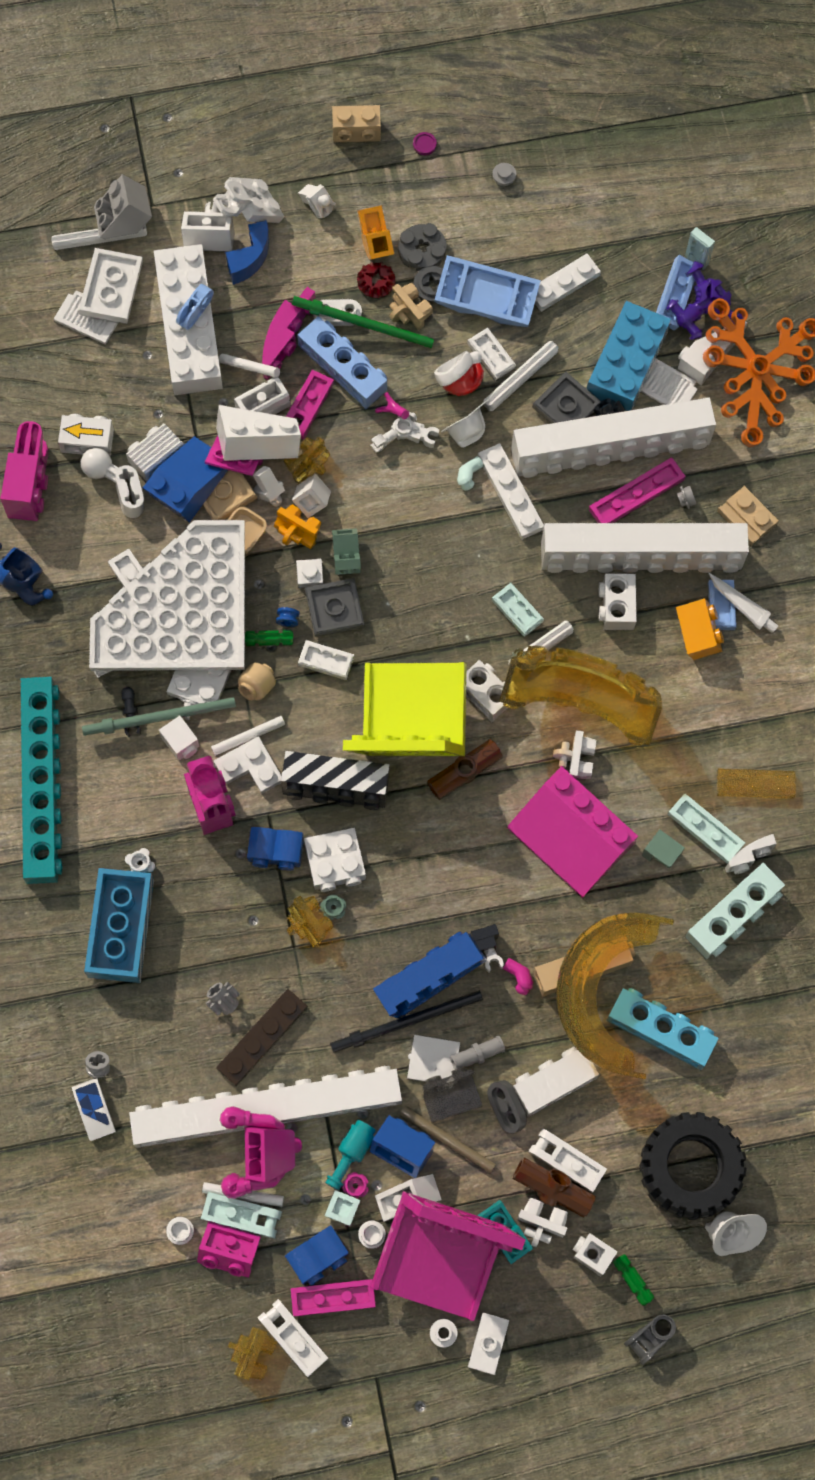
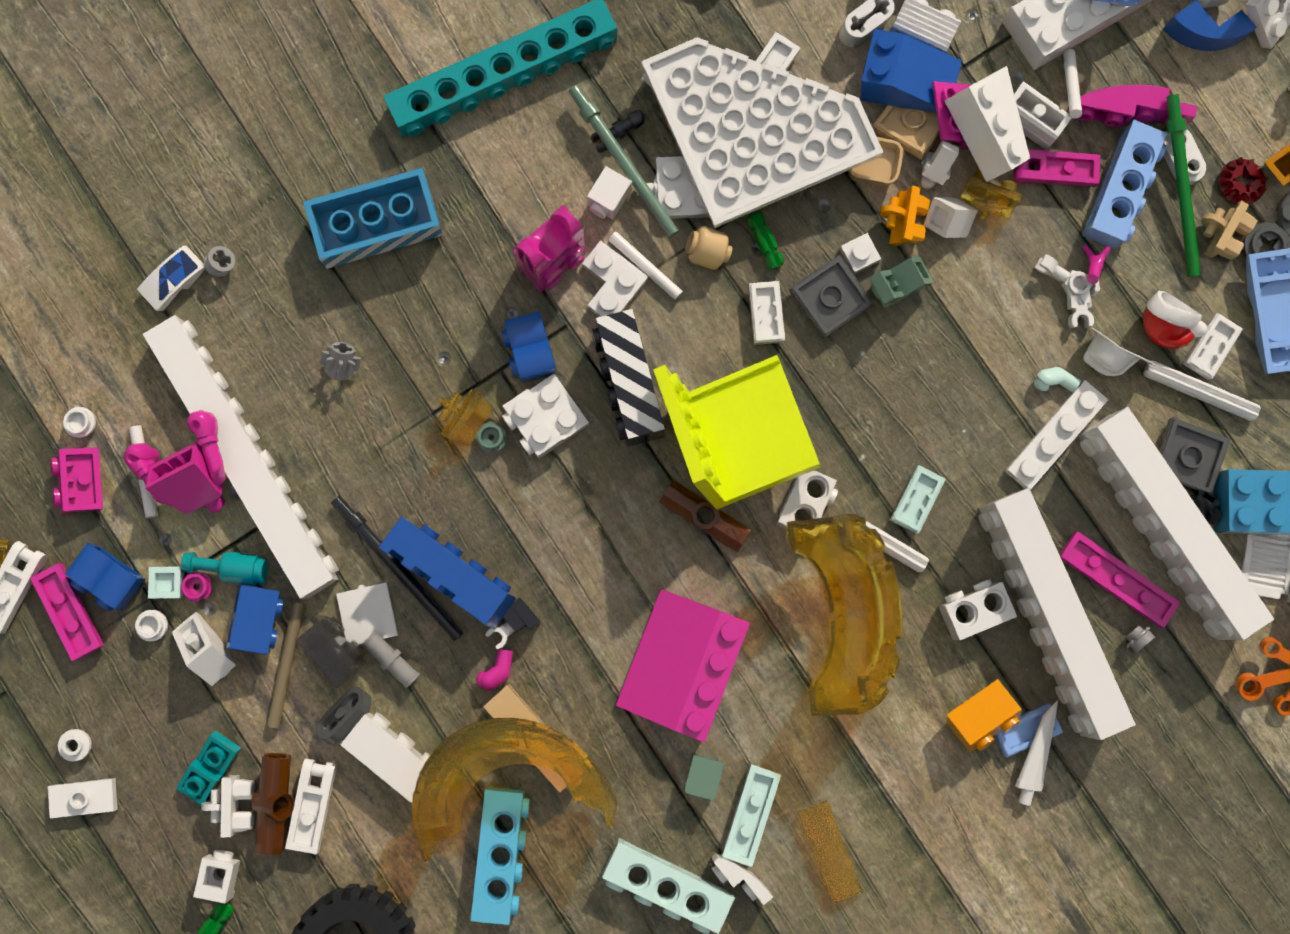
camera: 60 degrees right, 10 degrees up
white plate [125,848,155,873] -> none
light aqua plate [201,1192,282,1239] -> none
dark brown plate [216,989,308,1086] -> none
blue bush [276,607,300,627] -> none
dark pink bracket [370,1191,526,1321] -> none
white hips [553,730,596,779] -> none
tan plate [717,486,779,546] -> none

